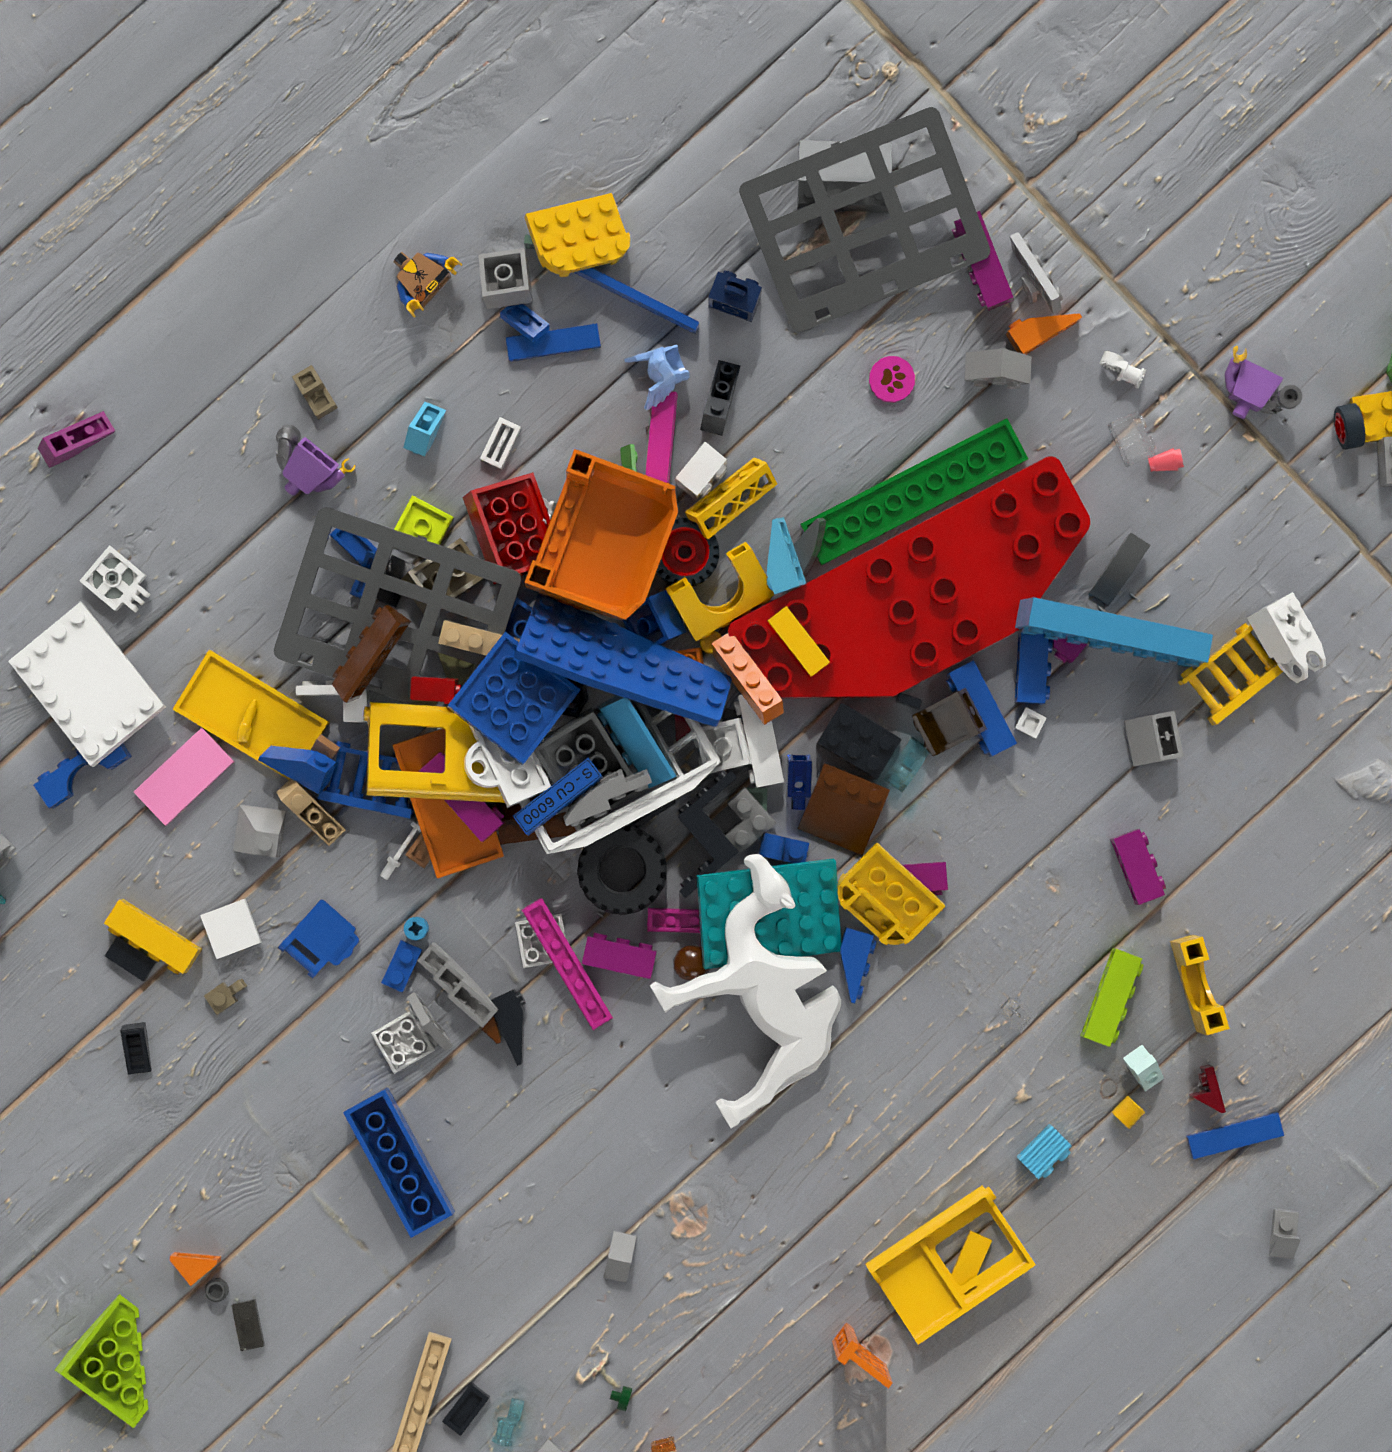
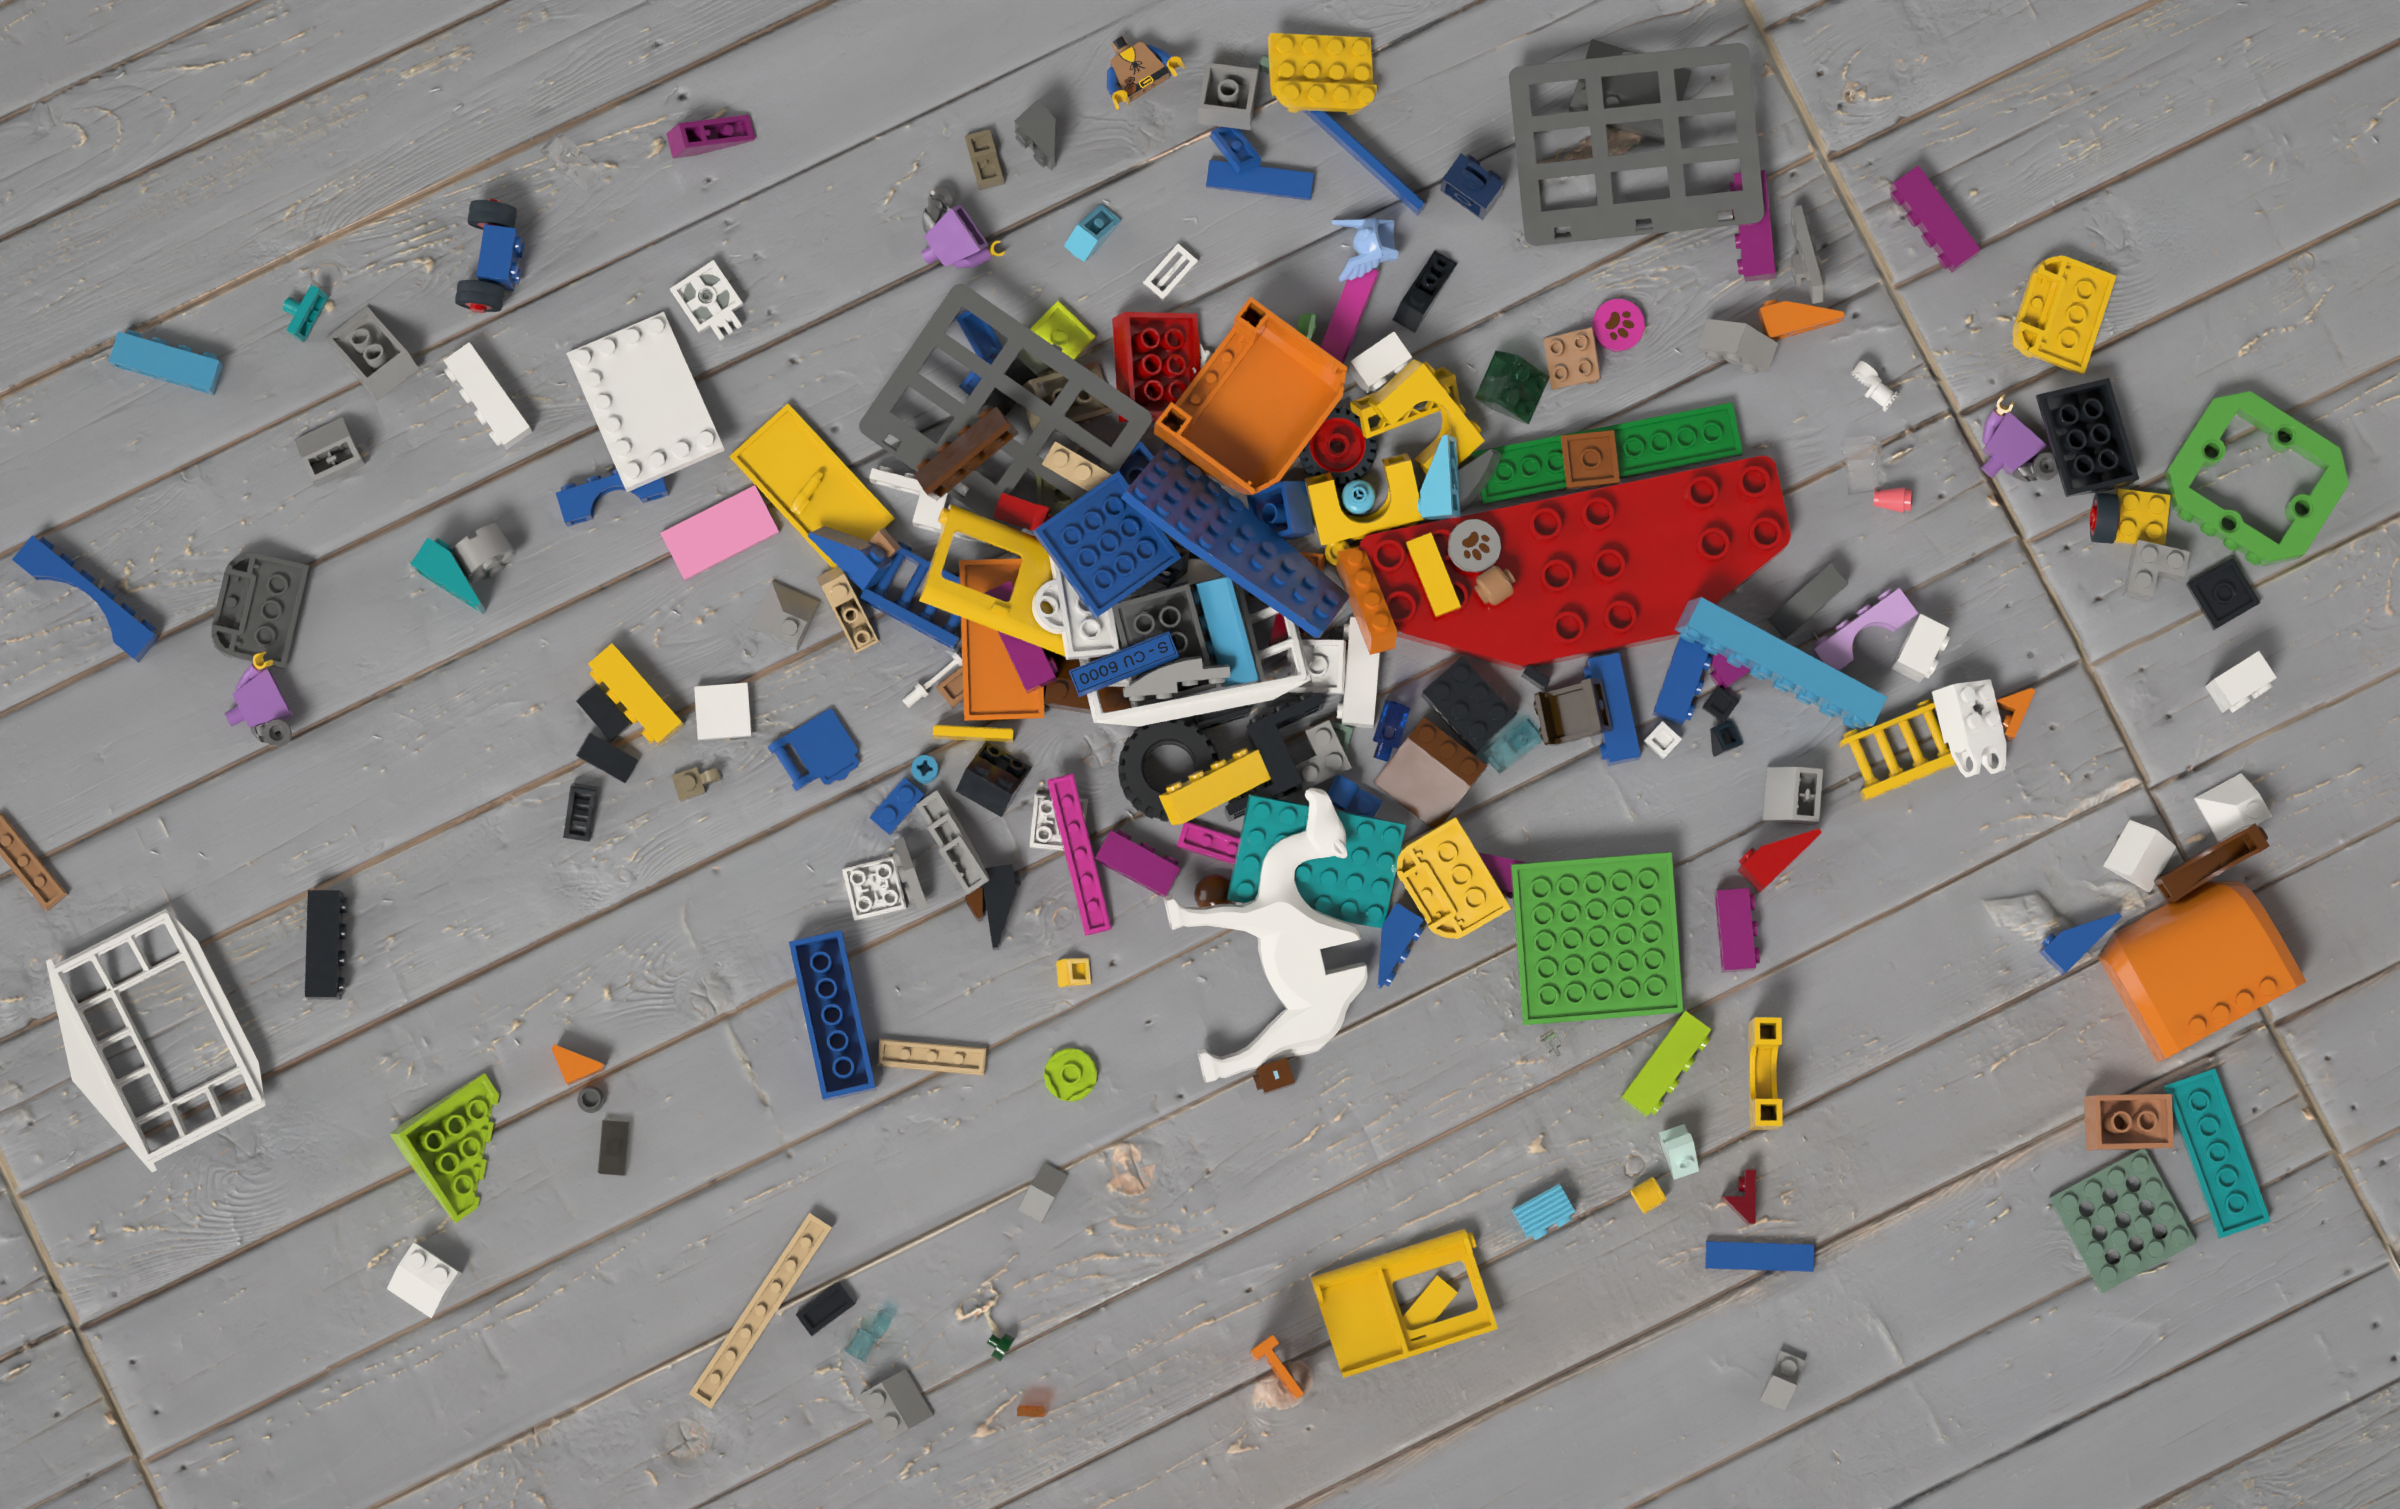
camera: 15 degrees right, 5 degrees down
none -> black slope [576,733,639,783]
none -> tan tile [877,1039,987,1076]
none -> yellow tile [933,725,1014,743]
none -> black slope [956,741,1032,817]
none -> dark grey slope [1014,100,1057,171]
none -> lime tile [1044,1048,1097,1102]
none -> yellow slope [1056,958,1091,987]
none -> yellow brick [1159,748,1271,825]
none -> reddish brown brick [1252,1057,1295,1095]
none -> medium azure head [1341,479,1376,516]
none -> yellow arch [1367,359,1485,475]
none -> light grey tile [1448,519,1501,573]
none -> medium nougat head [1474,566,1516,605]
none -> clear green slope [1475,351,1549,424]
none -> bright green plate [1511,852,1683,1025]
none -> medium nougat hinge [1544,327,1601,390]
none -> dark orange plate [1560,430,1620,490]
none -> black tile [1702,686,1739,723]
none -> black slope [1710,720,1743,757]
none -> red slope [1737,828,1822,893]
none -> lavender arch [1811,588,1918,671]
none -> magenta brick [1890,165,1981,273]
none -> white brick [1891,614,1950,683]
none -> orange slope [1996,688,2036,741]
none -> yellow plate [2012,255,2116,375]
none -> black slope [2036,378,2139,497]

